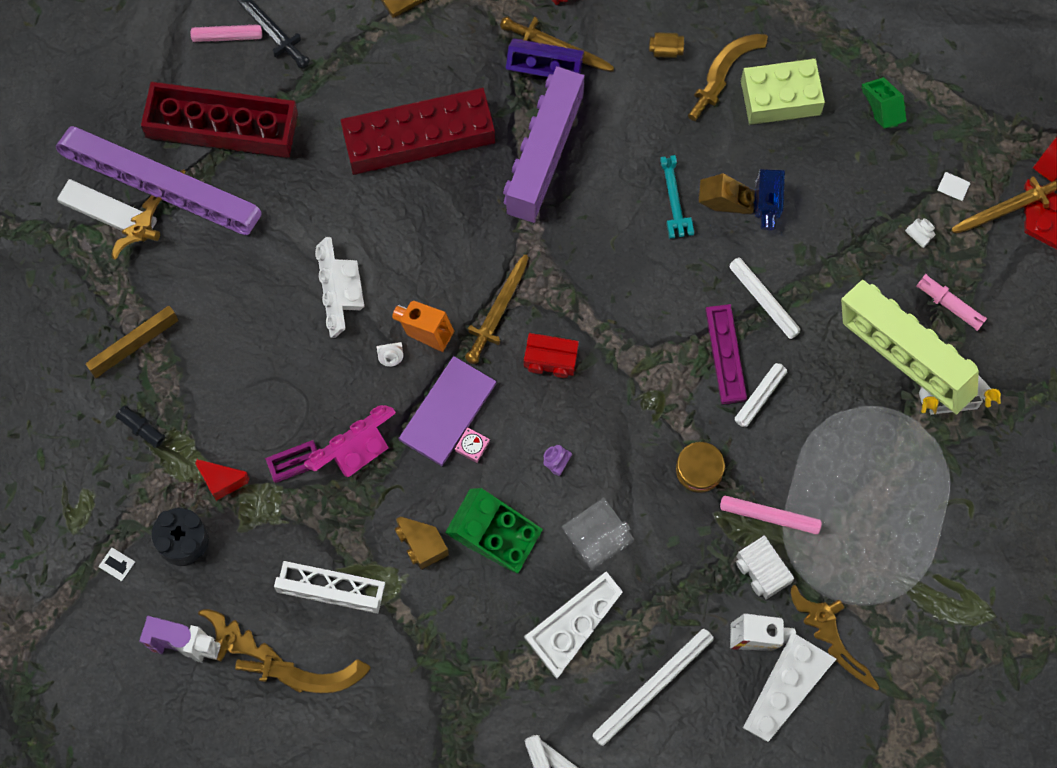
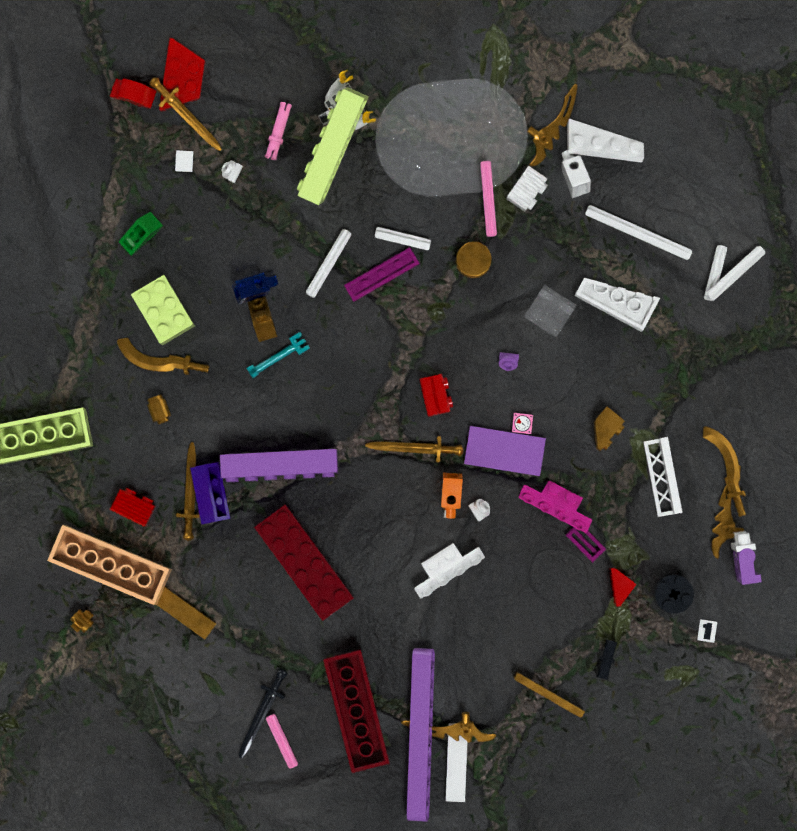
camera: 110 degrees left, 15 degrees up
green slope [445,488,543,574] -> none

